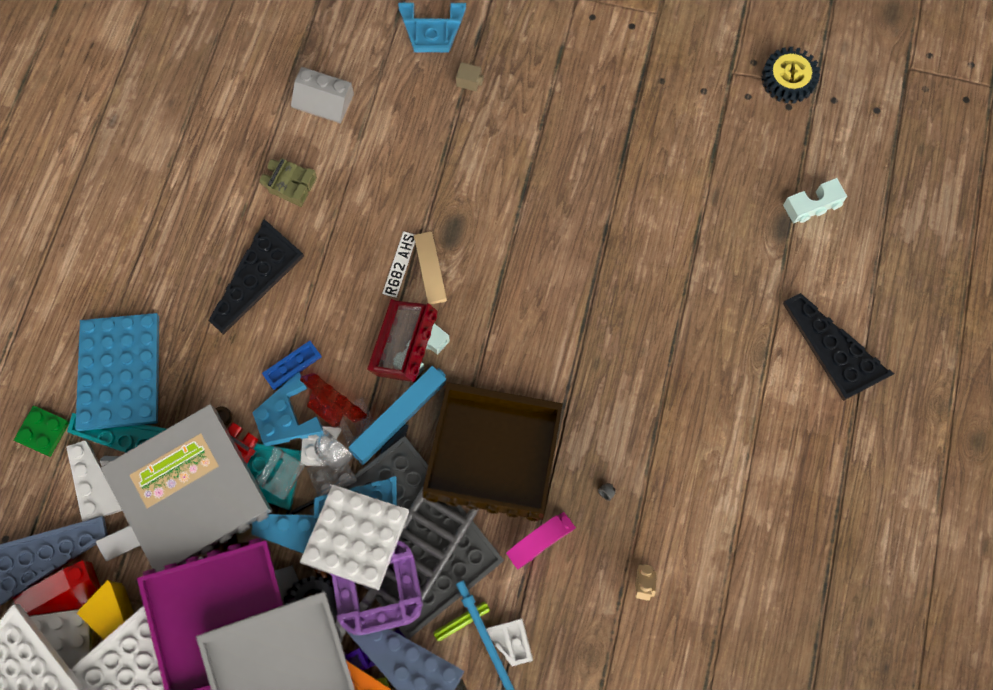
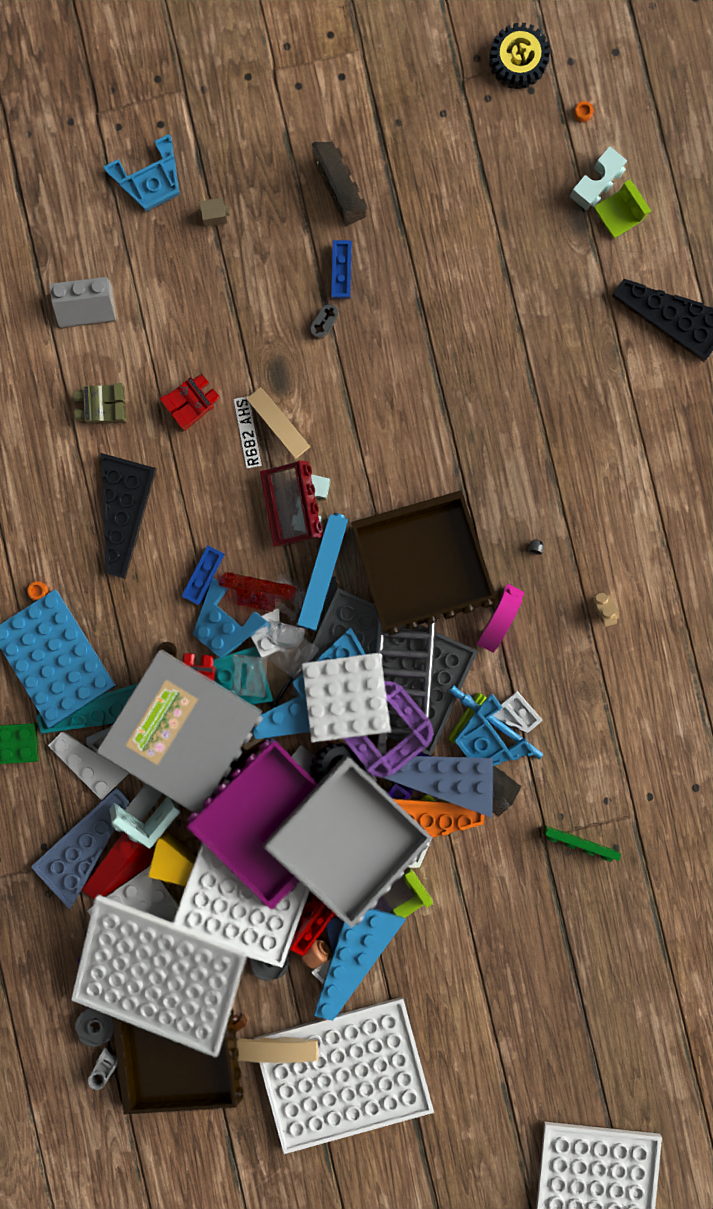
camera: 25 degrees left, 15 degrees up
none -> orange tile [27,581,48,600]
none -> light aqua bracket [109,796,180,849]
none -> red hips [160,374,220,431]
none -> clear smoke slope [311,142,368,227]
none -> dark grey beam [311,304,338,339]
none -> blue plate [331,240,352,299]
none -> dark azure wing [455,693,535,766]
none -> orange tile [573,101,594,122]
none -> lime bracket [594,179,651,239]

